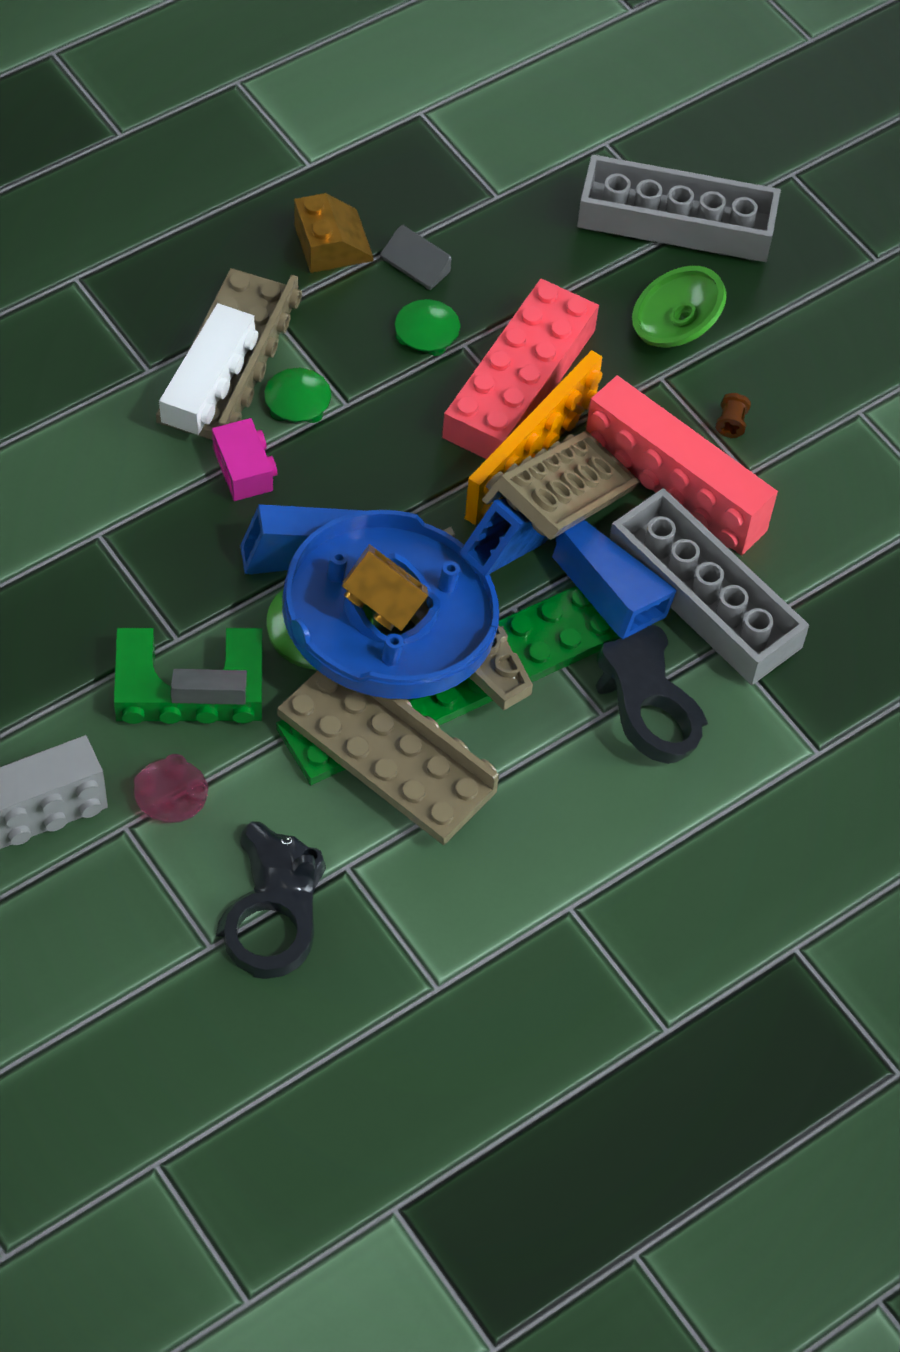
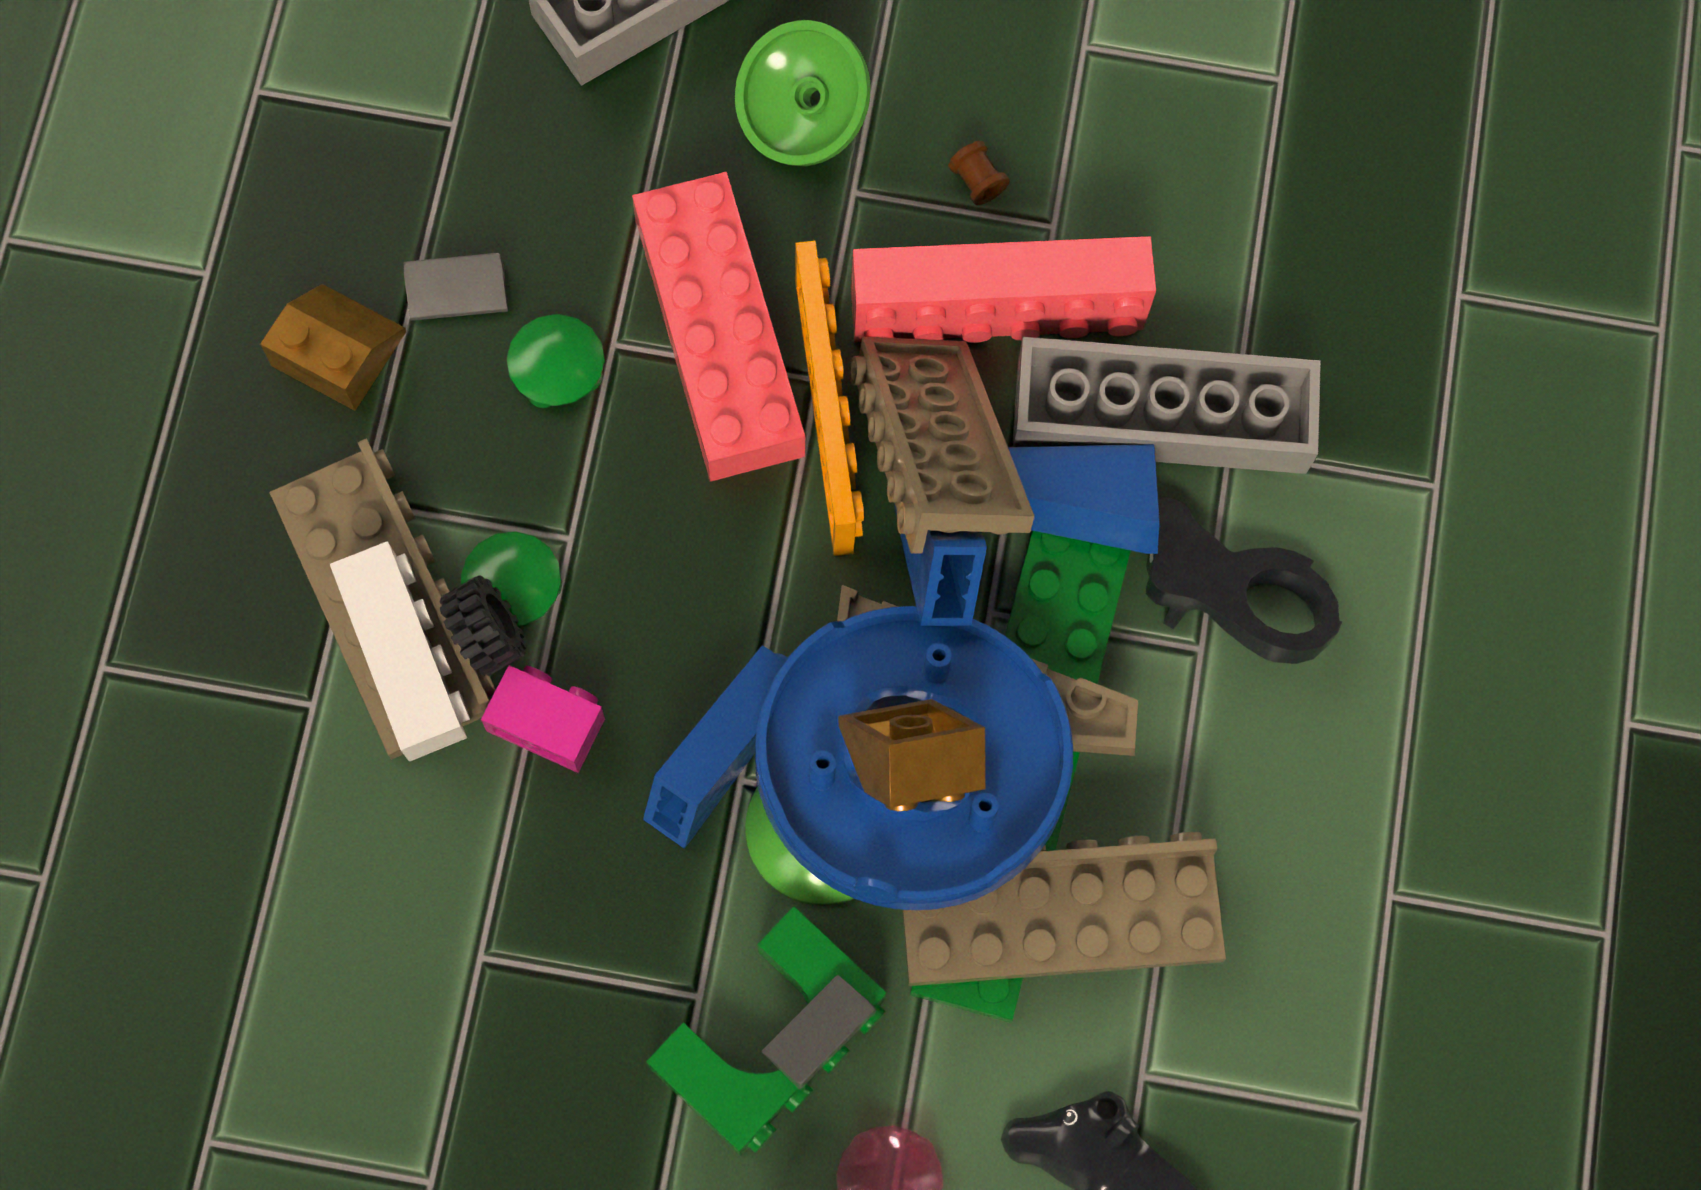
camera: 45 degrees left, 15 degrees up
none -> black tyre [440,575,527,676]

